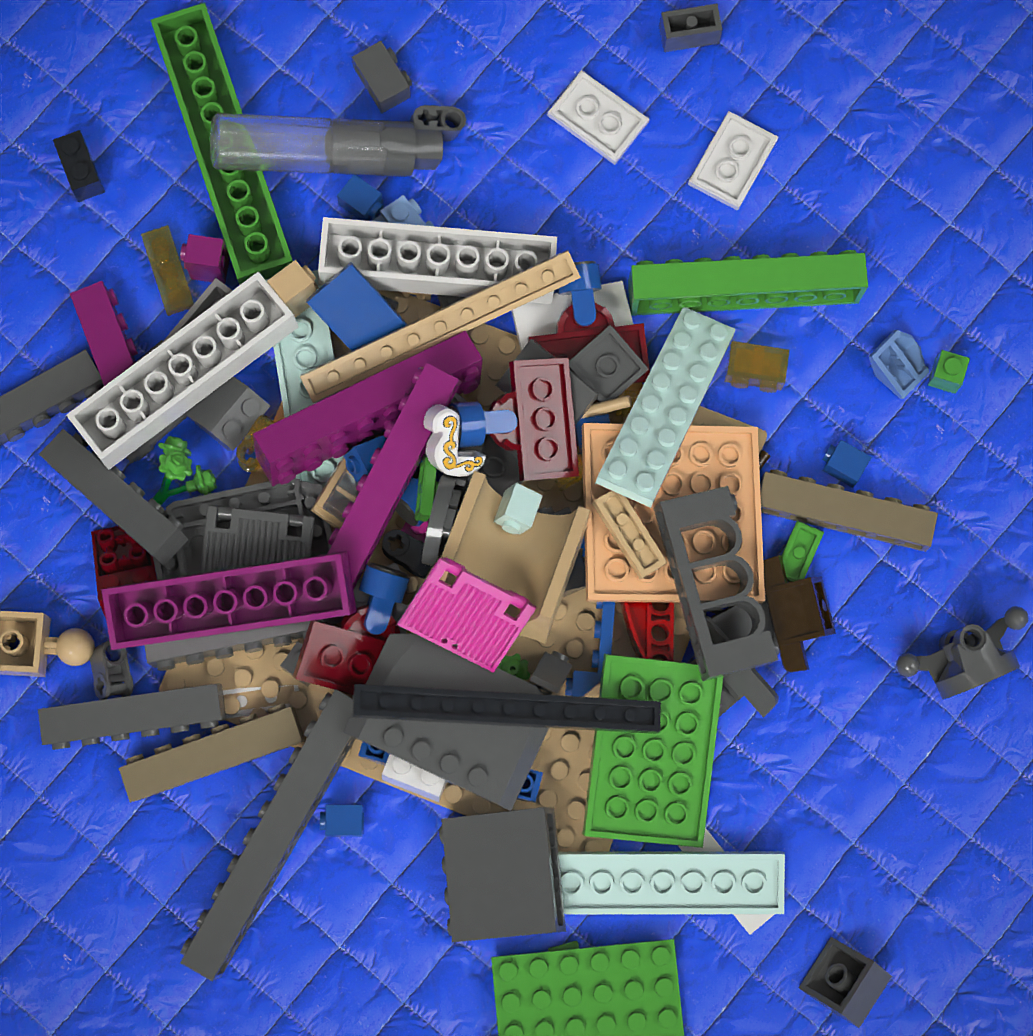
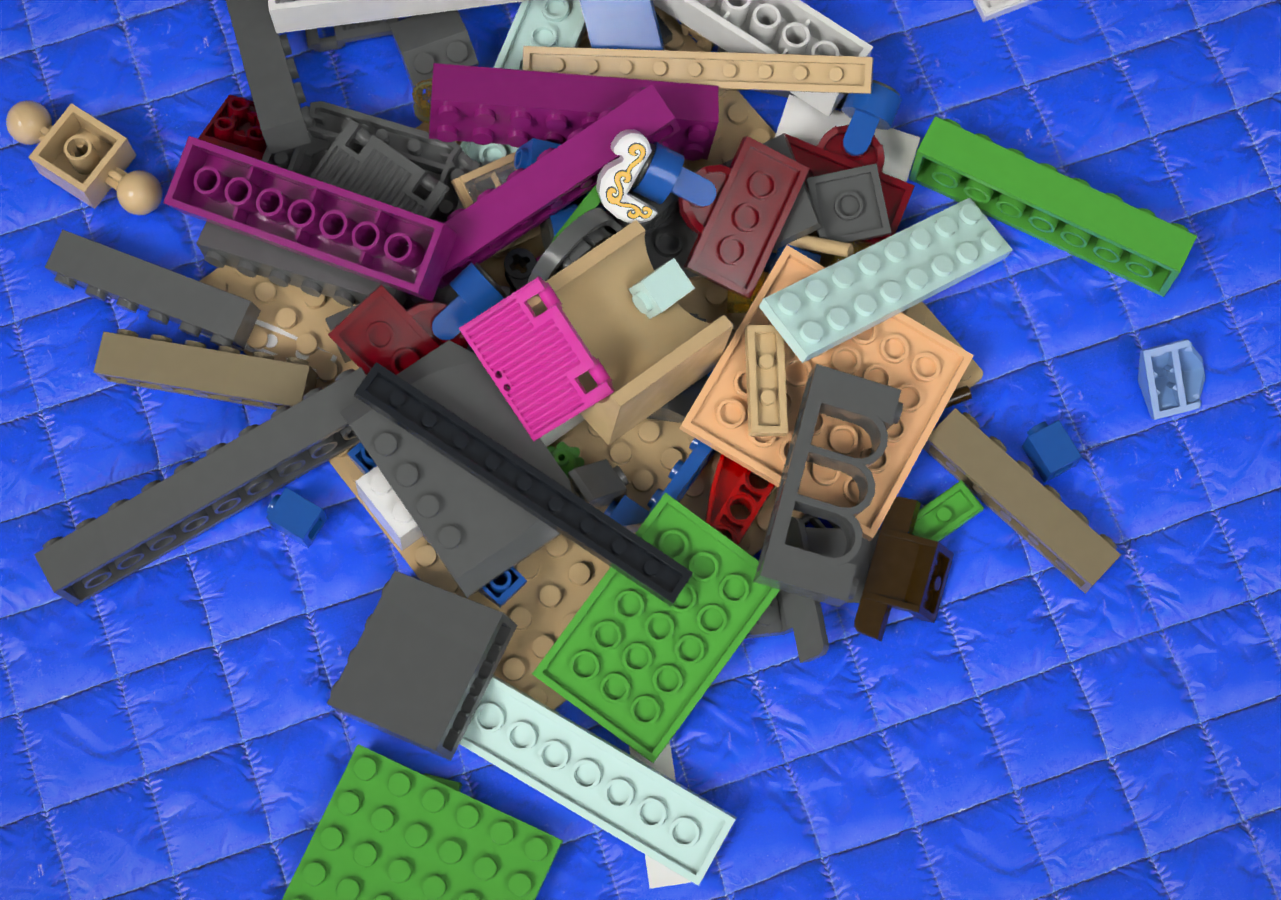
camera: 35 degrees right, 5 degrees down
dark grey piece [89,640,133,700] -> none
bright green plant [152,436,217,506] -> none
white tile [688,111,778,211] -> none
clear yellow brick [724,341,790,393] -> none
dark grey piece [896,606,1028,700] -> none
bright green brick [928,350,970,394] -> none

